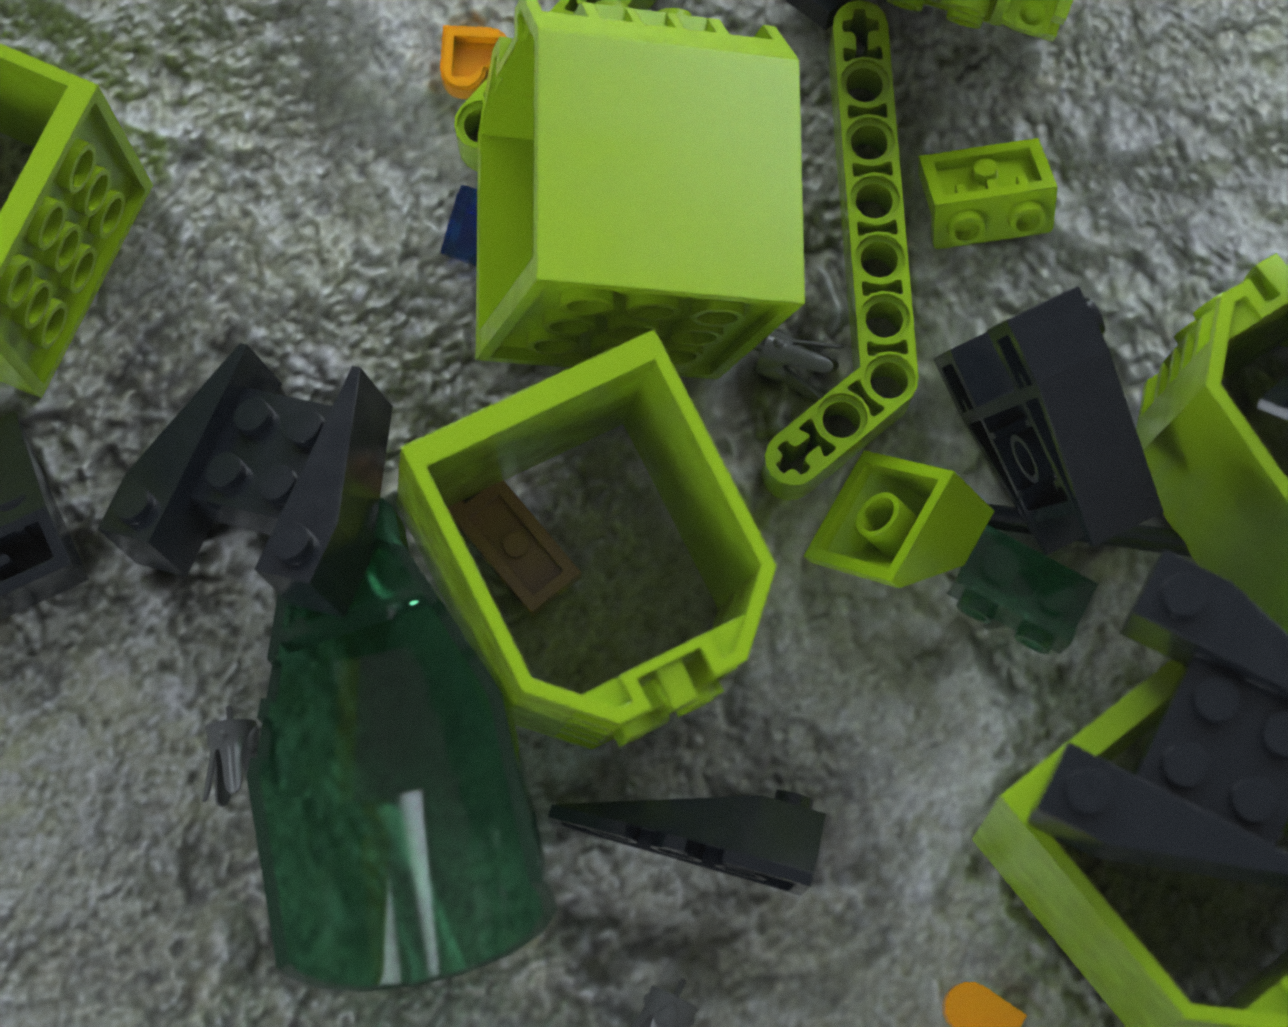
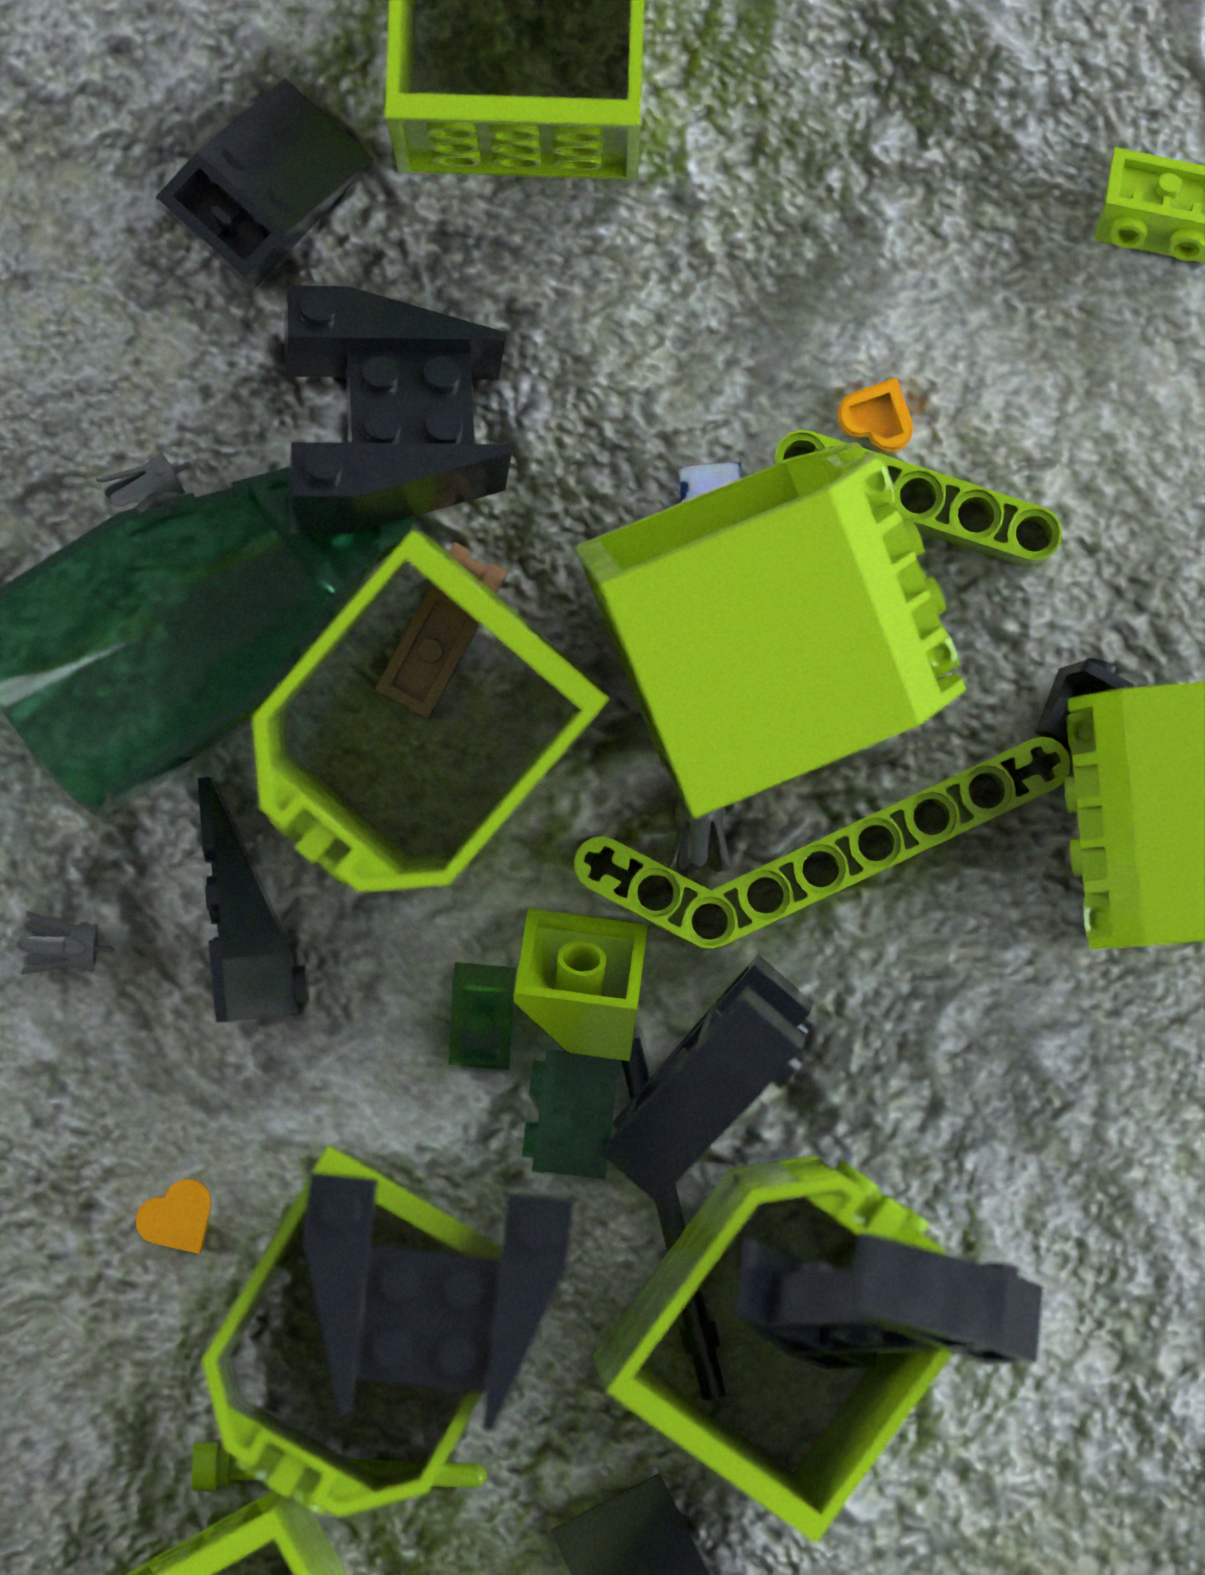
camera: 70 degrees right, 10 degrees up
lime bracket [918,138,1058,249] -> none
none -> clear green slope [448,962,517,1070]

